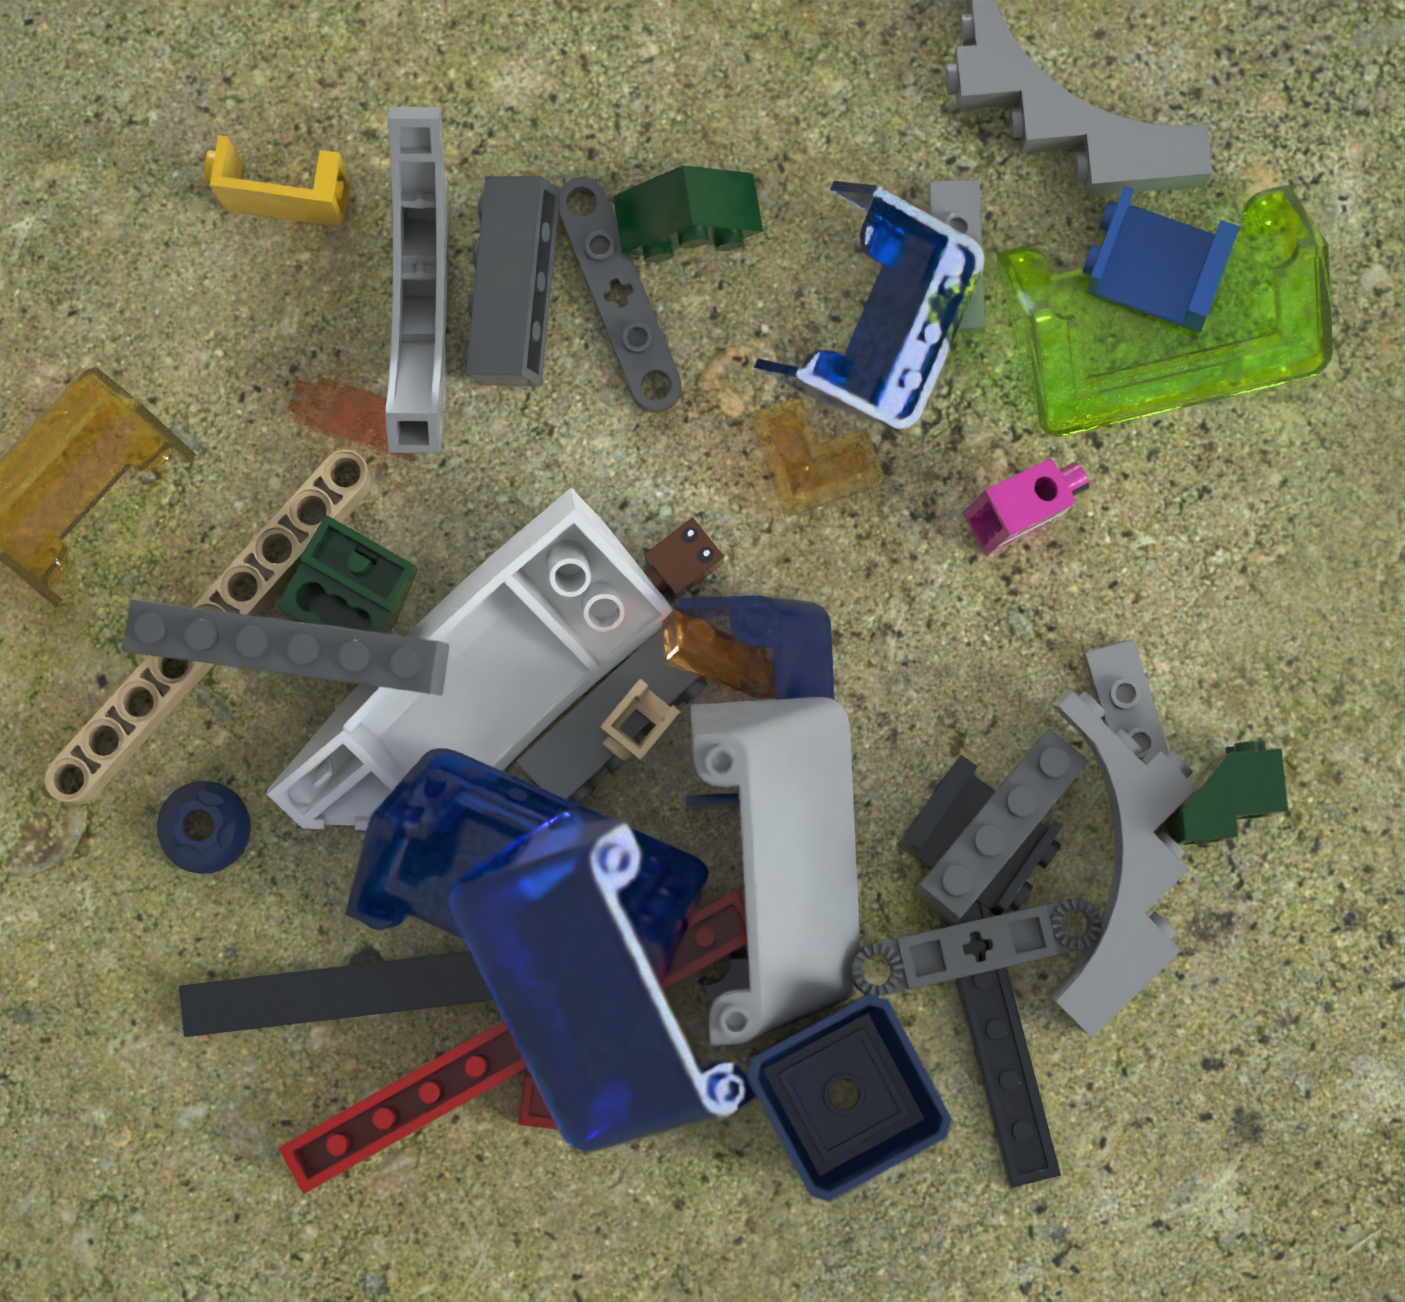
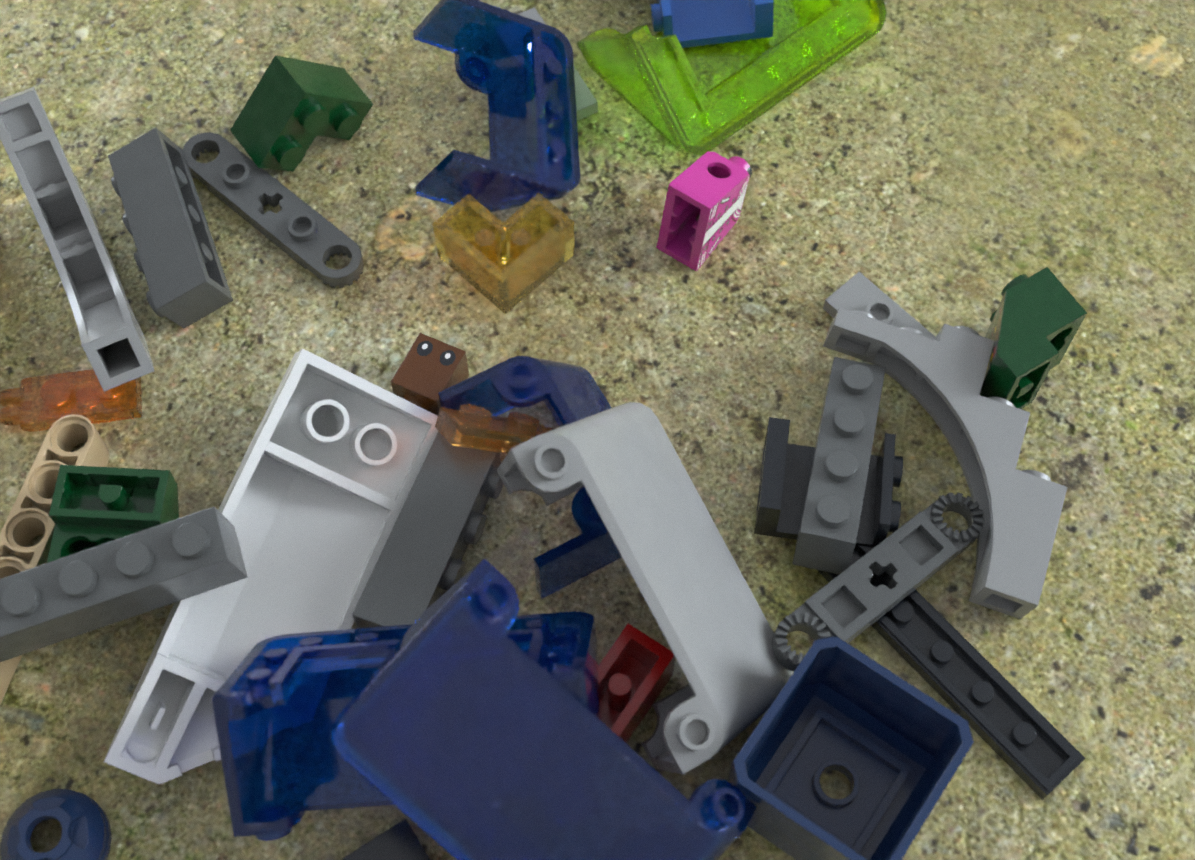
camera: 25 degrees left, 20 degrees down
tan window [600,679,681,763] -> none

